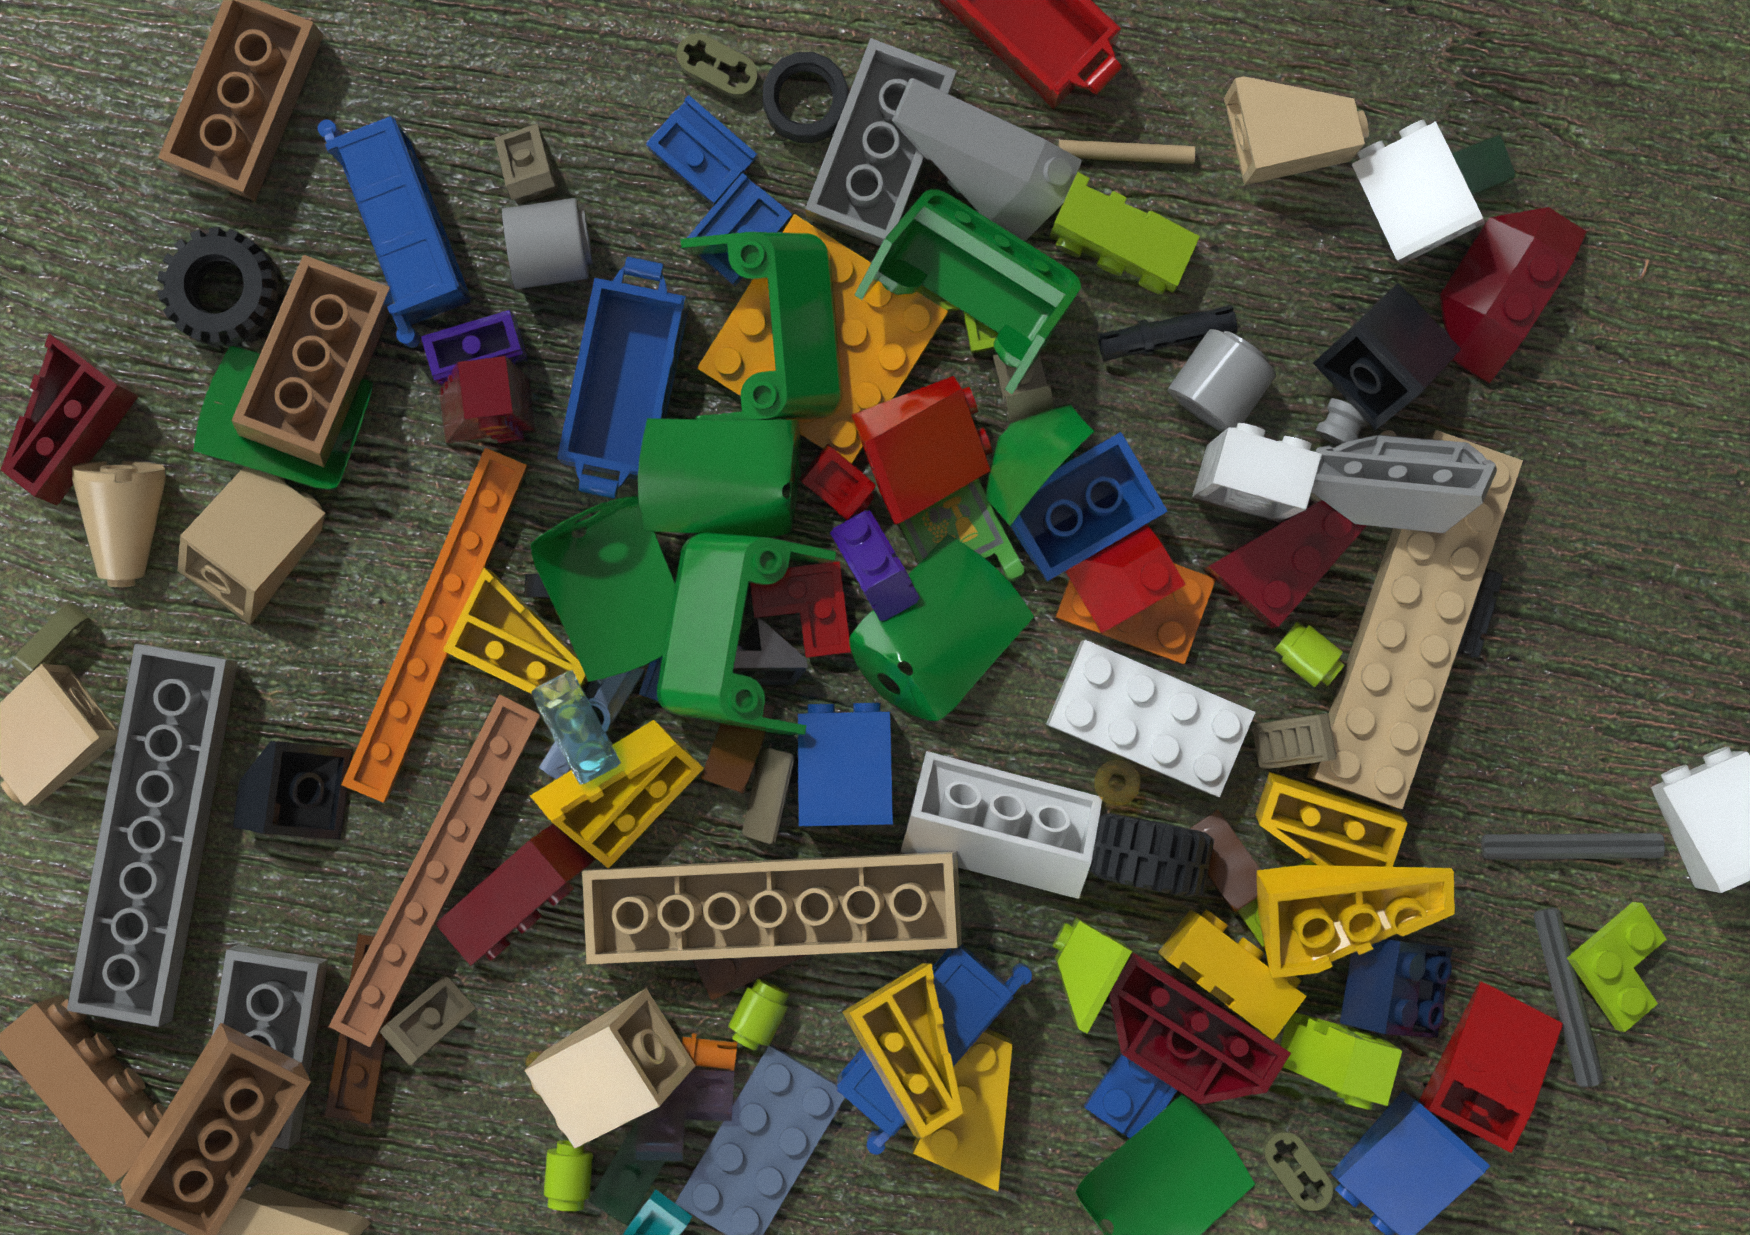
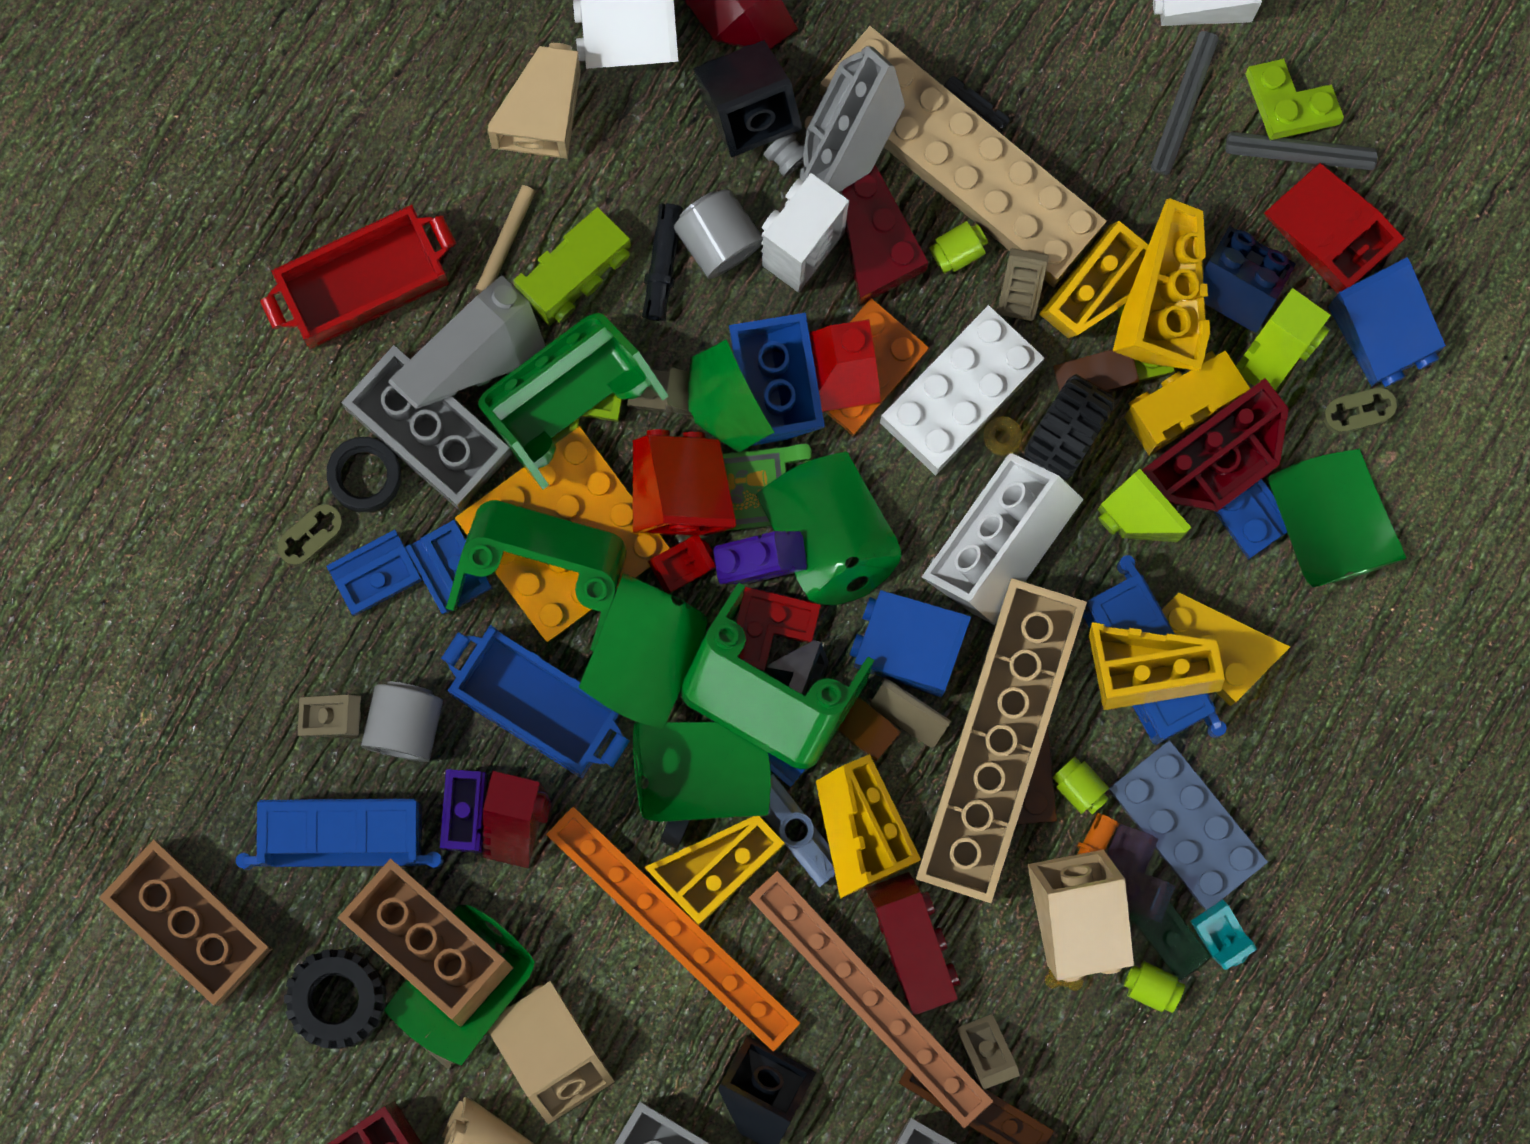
camera: 75 degrees left, 5 degrees down
clear light blue brick [531,670,621,785] -> none

